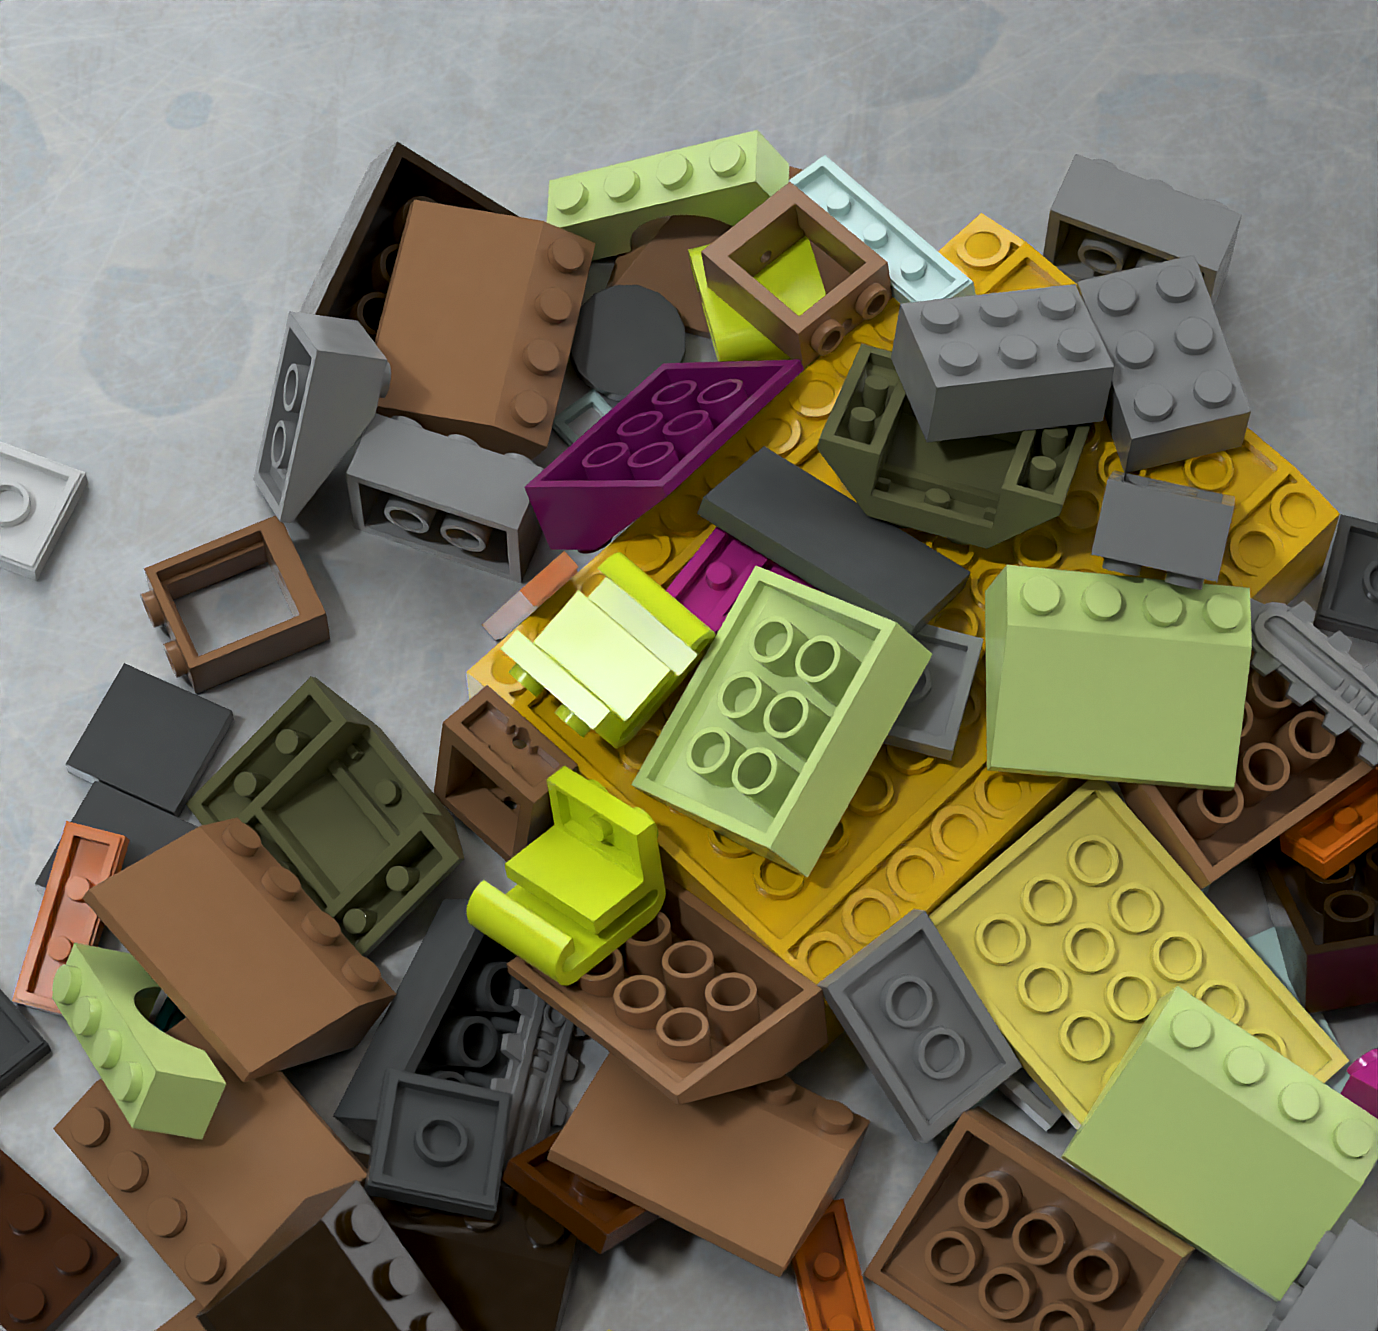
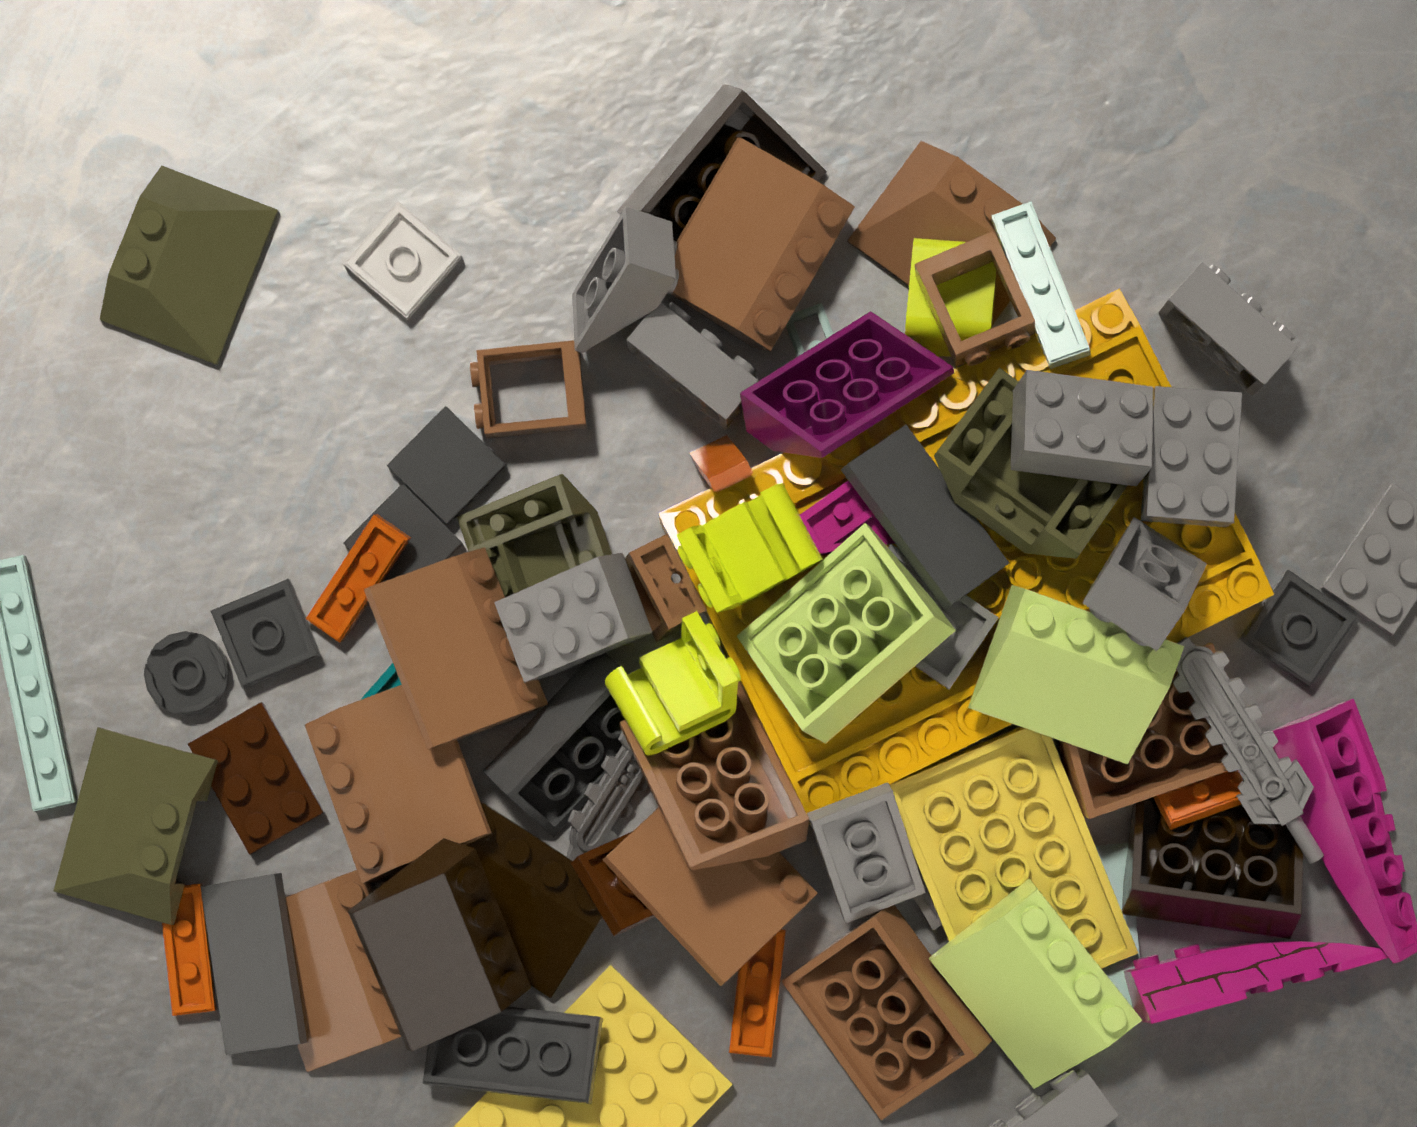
camera: 20 degrees right, 20 degrees up
yellowish green arch [52,943,226,1140] -> none
dark grey tile [364,1068,513,1220] -> none
yellowish green arch [547,130,789,261] -> none
dark grey tile [570,285,685,401] -> none
none -> light grey brick [494,552,653,682]

